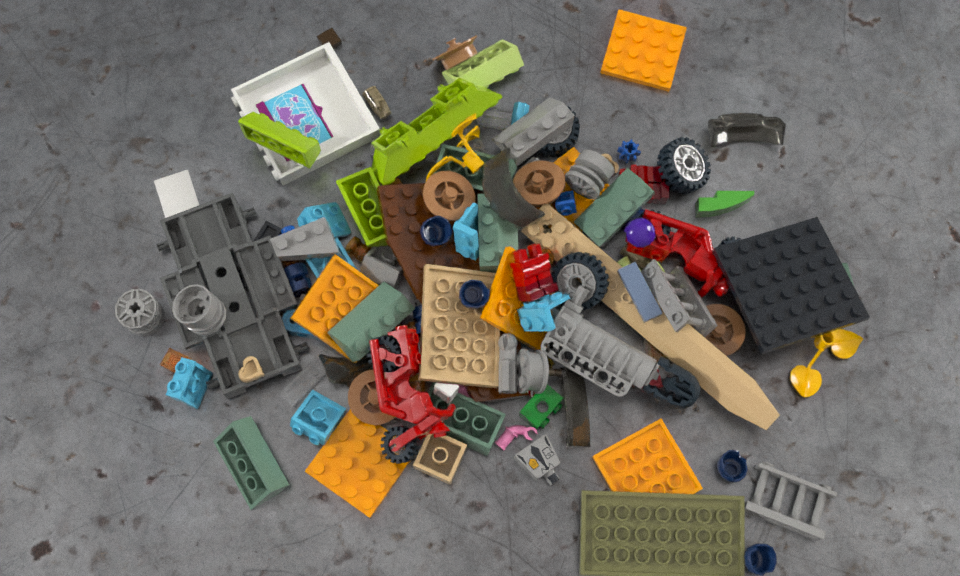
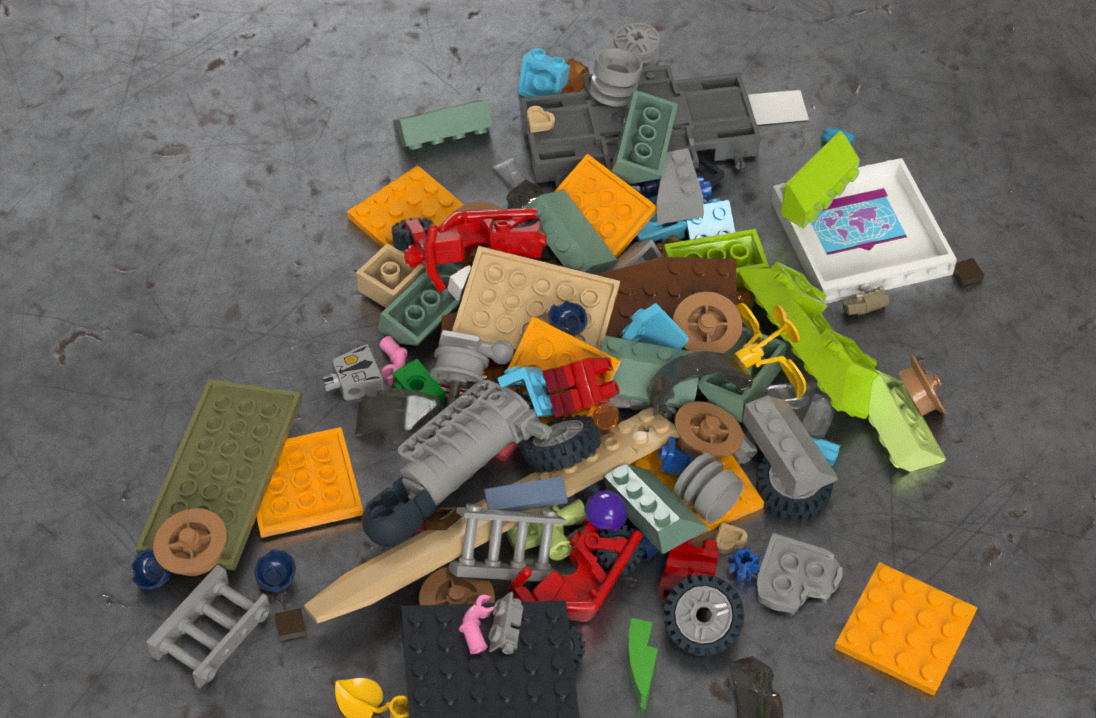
camera: 105 degrees right, 20 degrees down
medium azure plate [290,389,346,445] -> none
dark blue hair [420,216,452,246] -> none
none -> medium nougat wheel [153,508,227,576]
none -> dark brown tile [275,608,307,641]
none -> dark brown tile [425,507,462,530]
none -> bright pink piece [459,595,494,654]
none -> light grey hinge [489,592,523,654]
none -> sand green slope [611,89,678,184]
none -> light grey plate [756,533,843,613]
none -> dark azure arm [821,127,856,145]

